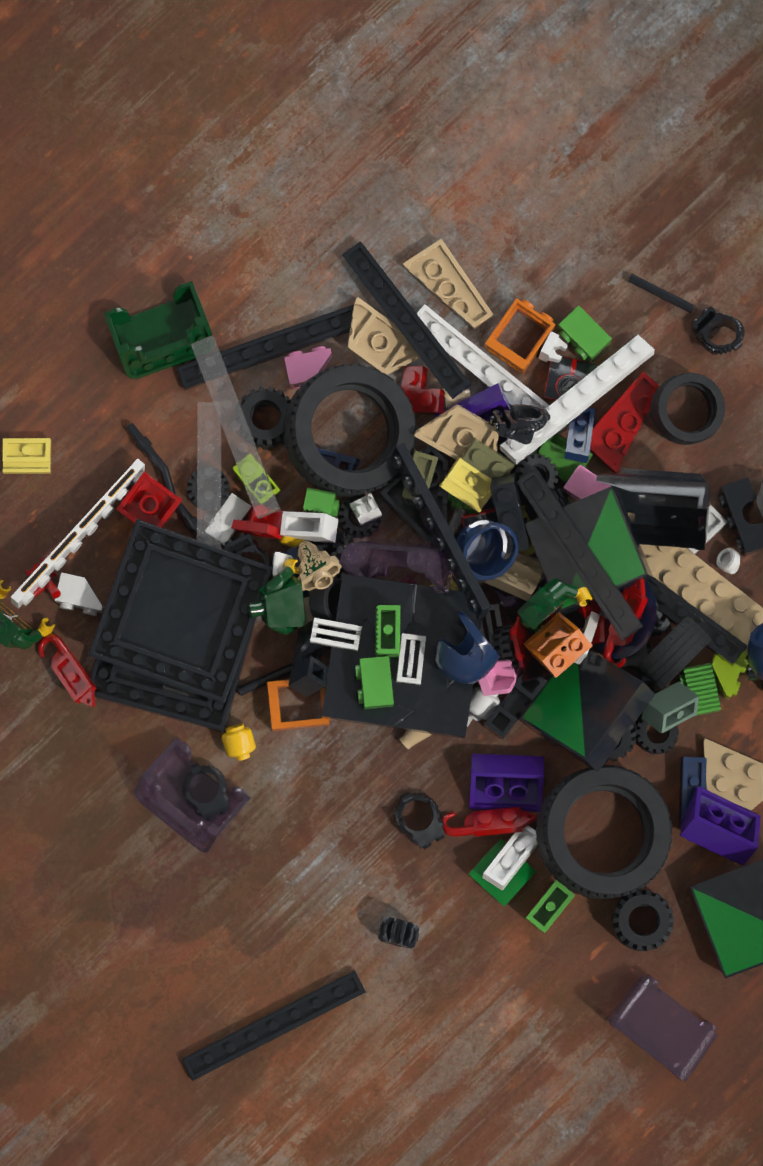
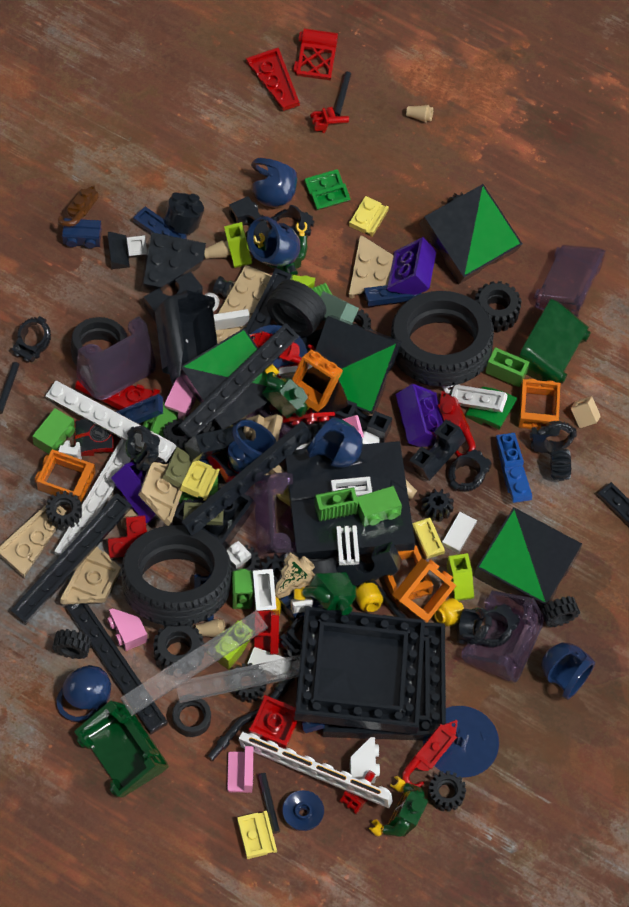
camera: 110 degrees left, 20 degrees down
none -> black tyre [46,491,82,529]
none -> black tyre [52,629,91,659]
none -> dark blue piece [57,665,111,723]
none -> clear purple windscreen [76,317,156,400]
none -> black tyre [172,696,211,737]
none -> tan cone [196,618,226,638]
none -> black wheel [213,276,234,298]
none -> white tile [214,309,250,330]
none -> bright pink panel [228,746,253,793]
none -> black bar [258,773,280,834]
none -> dark blue dish [283,790,324,831]
none -> yellow head [356,583,383,612]
none -> orange window [392,558,457,623]
none -> black arch [409,419,466,481]
none -> light yellow plate [412,518,445,559]
none -> black gear [421,488,454,522]
none -> dark blue piece [423,706,499,778]
none -> black tyre [428,771,466,812]
none -> white tile [442,512,477,554]
none -> lime slope [447,553,474,601]
none -> black piece [457,607,492,645]
none -> tile [474,507,582,614]
none -> blue slope [496,433,532,503]
none -> orange window [518,379,561,430]
none -> dark green windscreen [519,299,591,384]
none -> black piece [530,421,577,455]
none -> black tyre [541,596,580,628]
none -> dark blue piece [541,642,595,700]
none -> tan panel [571,396,600,428]

